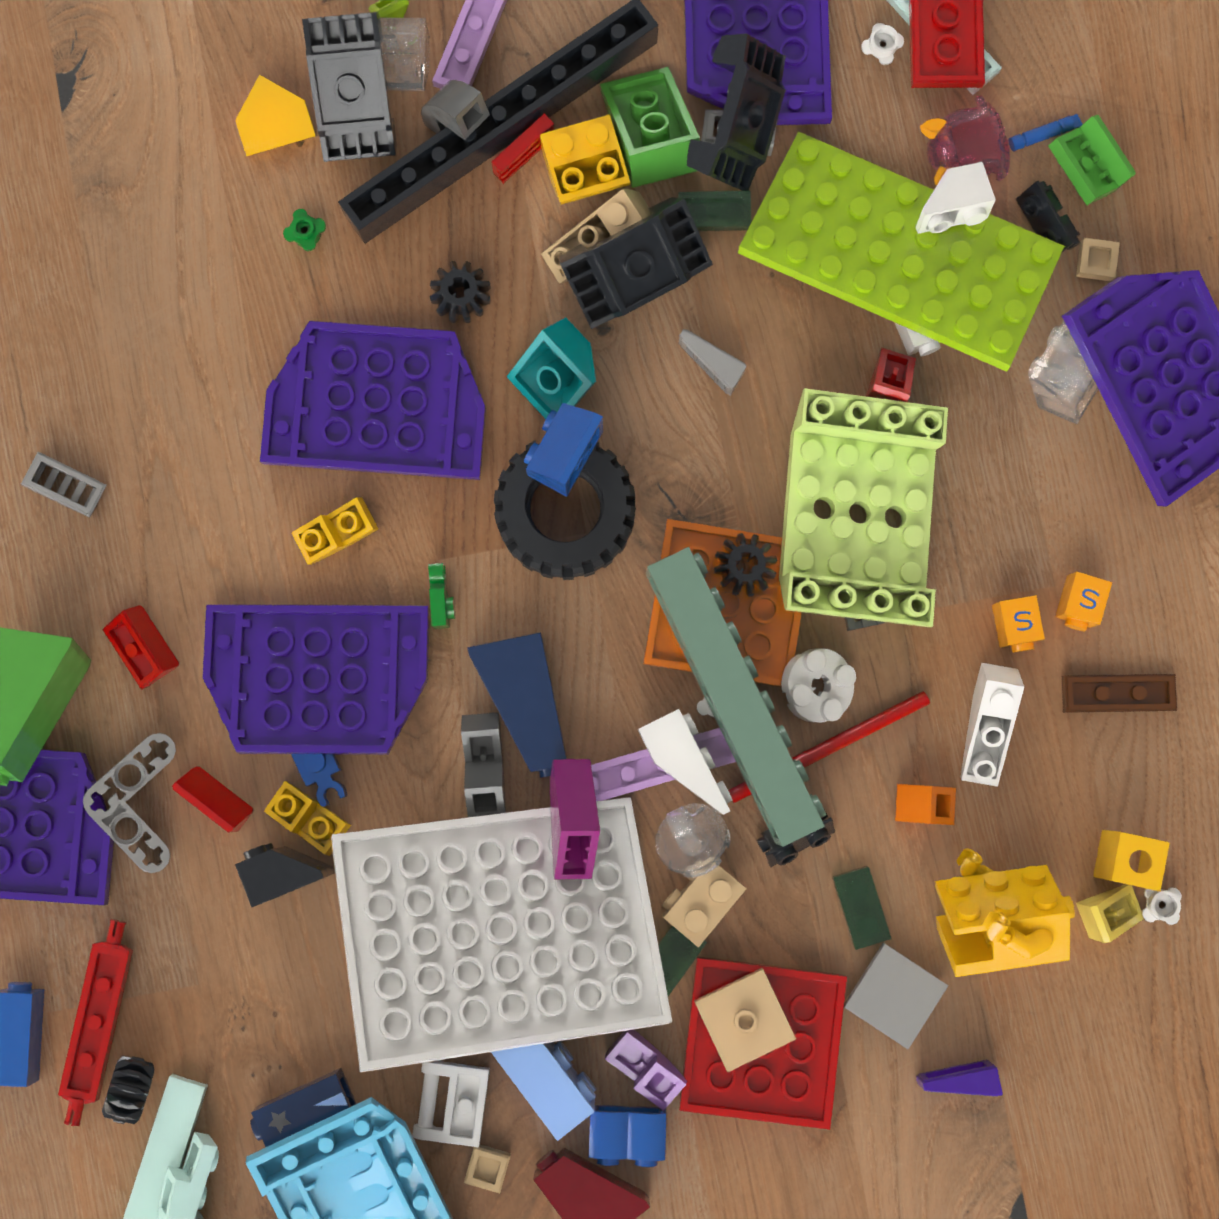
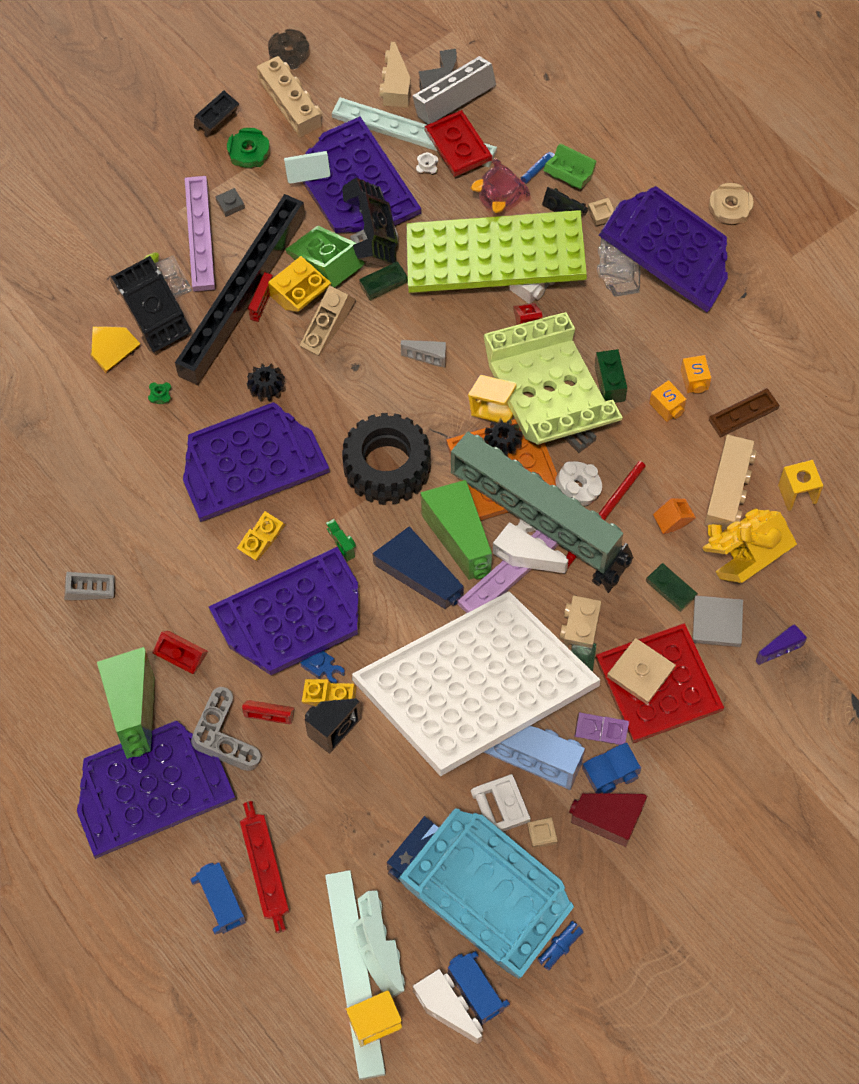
camera: 25 degrees left, 20 degrees down
black gear [102,1056,155,1124] -> none
dark grey brick [421,80,490,140] -> none
dark grey brick [461,712,506,817] -> none
teal slope [506,317,596,419] -> none
blue slope [524,403,603,497] -> none
magenta slope [549,759,600,880] -> none
black plate [559,197,713,329] -> none
clear tile [655,803,731,878] -> none
white slope [915,162,996,234] -> none
white slope [960,663,1024,787] -> none
light yellow slope [1076,884,1144,943] -> none
white plate [1142,888,1182,925] -> none
none -> bright green slope [421,480,492,580]
none -> yellow piece [468,375,517,423]
none -> dark green piece [594,349,627,403]
none -> tan brick [704,435,757,530]

